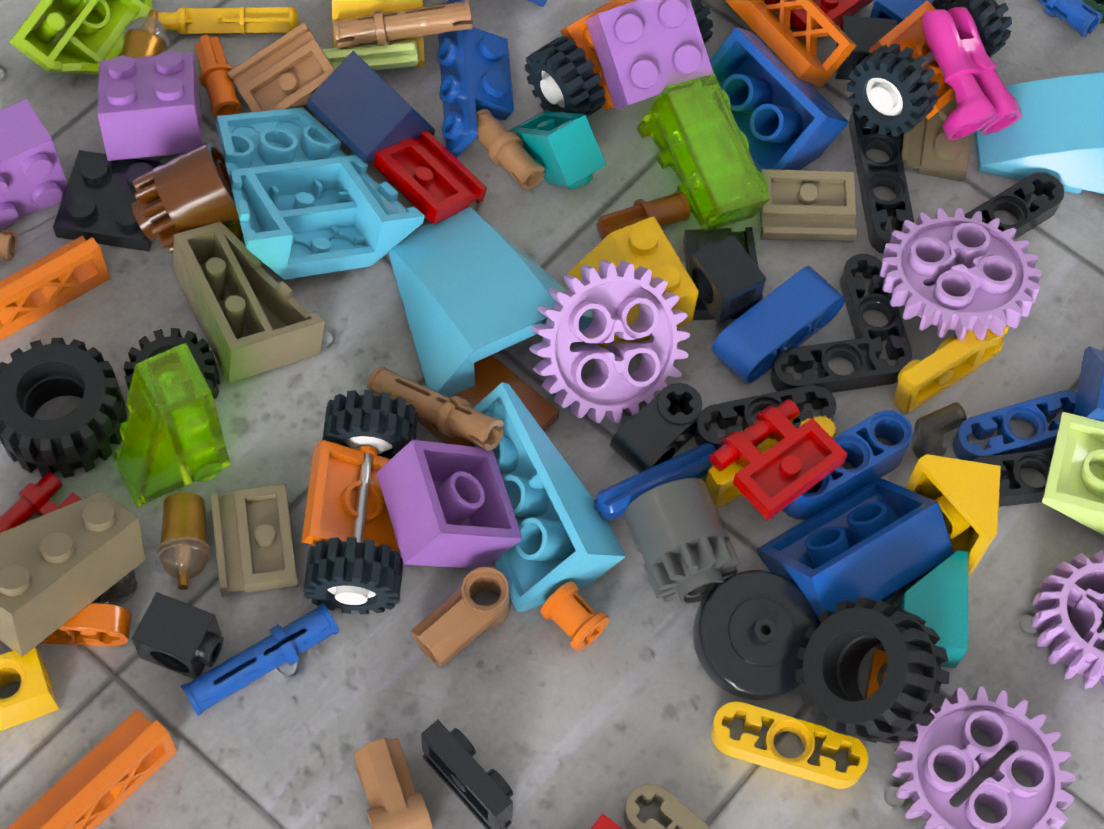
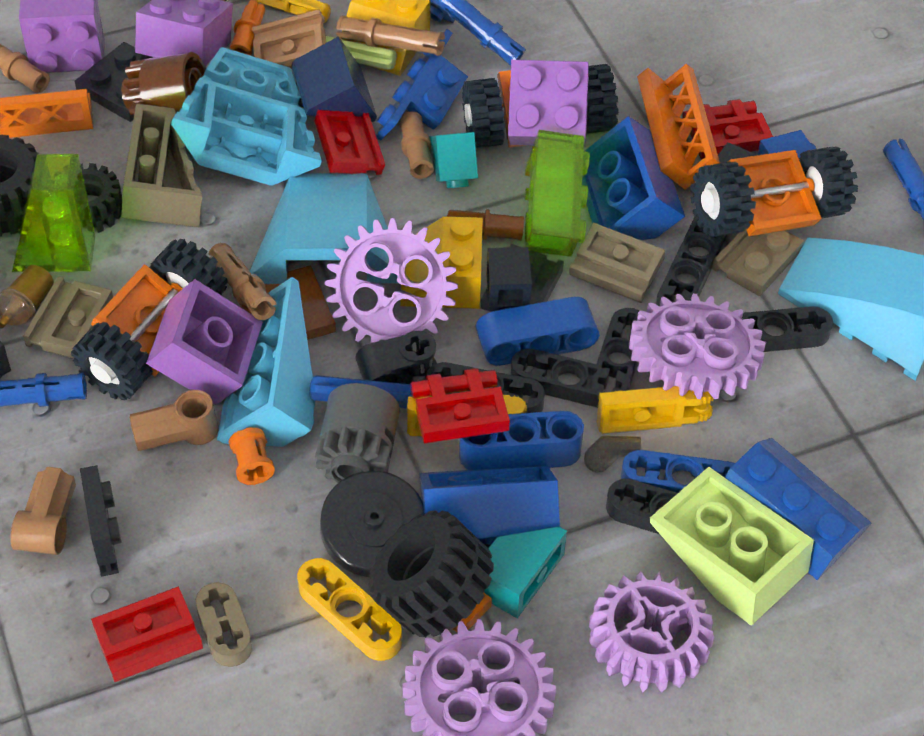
camera: 30 degrees right, 10 degrees down
yellow slope [905,454,1001,577] -> none
dark pink piece [922,7,1022,140] -> none

